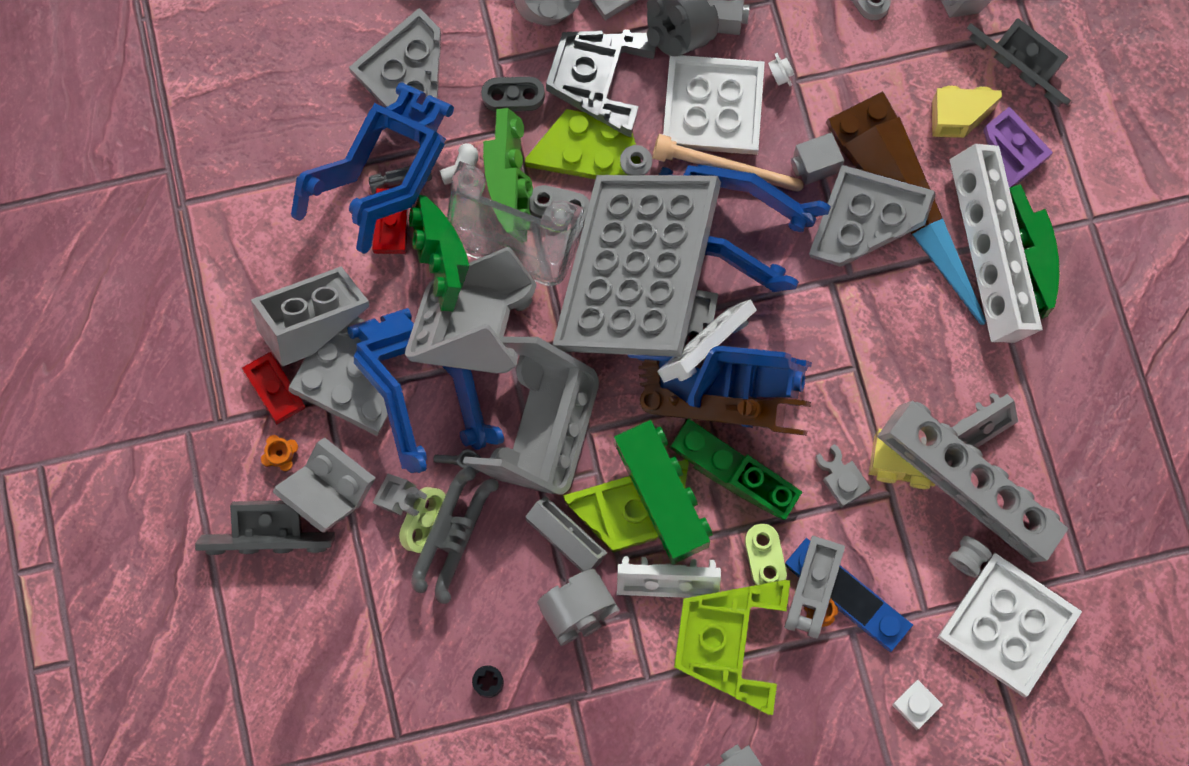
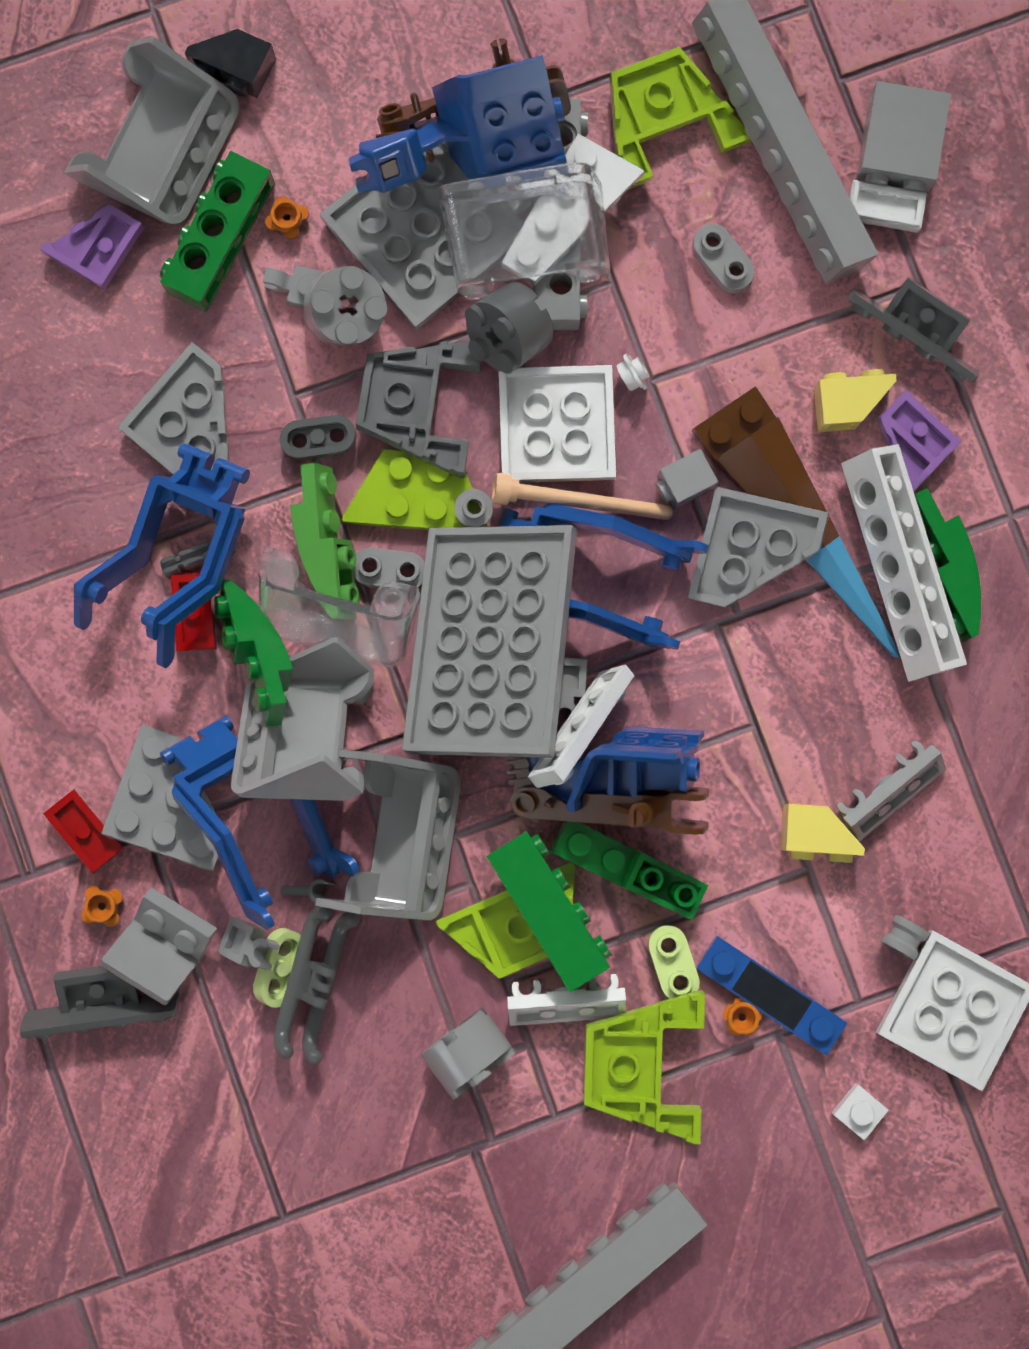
camera: 10 degrees left, 10 degrees up
light grey slope [251,266,370,366] -> none
white arm [439,143,479,185] -> none
black bush [472,665,504,698] -> none
light grey piece [525,496,607,572] -> none
light grey plate [784,535,845,639] -> none
light grey plate [815,444,871,508] -> none
light grey brick [877,400,1069,563] -> none

